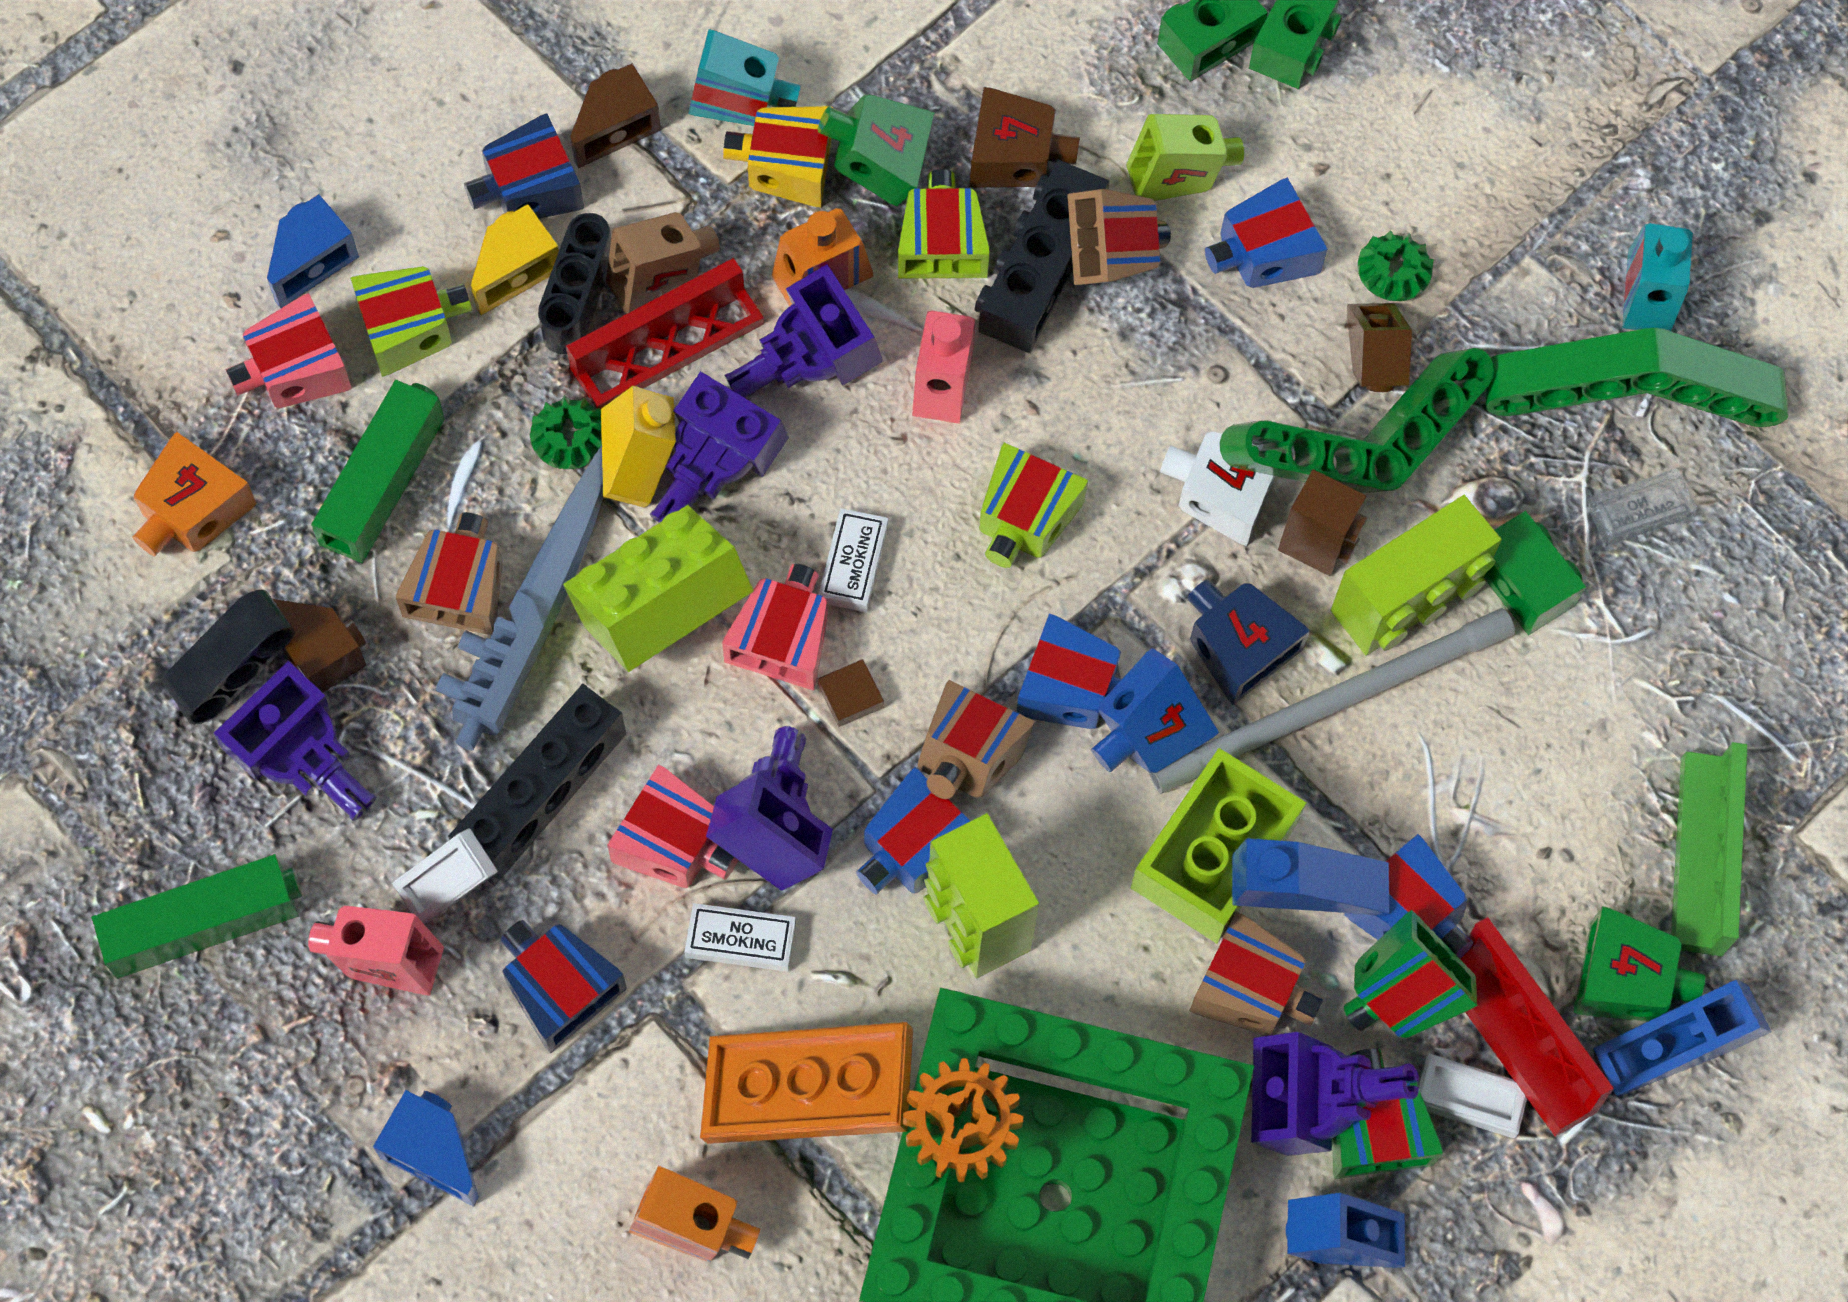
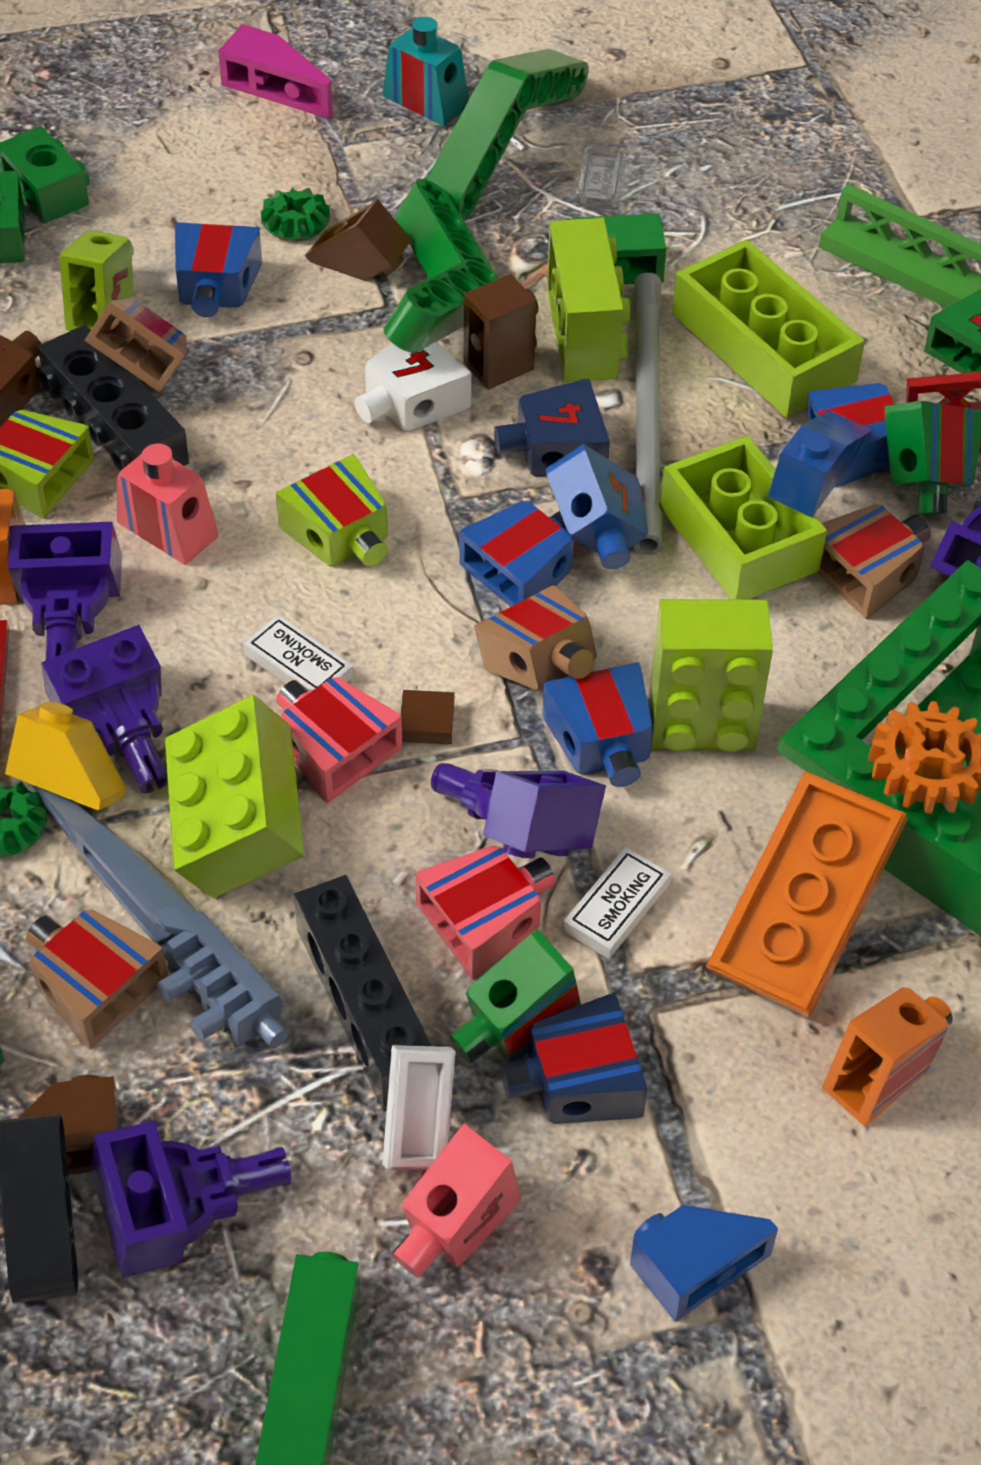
camera: 60 degrees left, 15 degrees down
none -> dark pink slope [218,24,333,119]
none -> green torso [449,929,581,1064]
none -> lime brick [672,239,865,418]

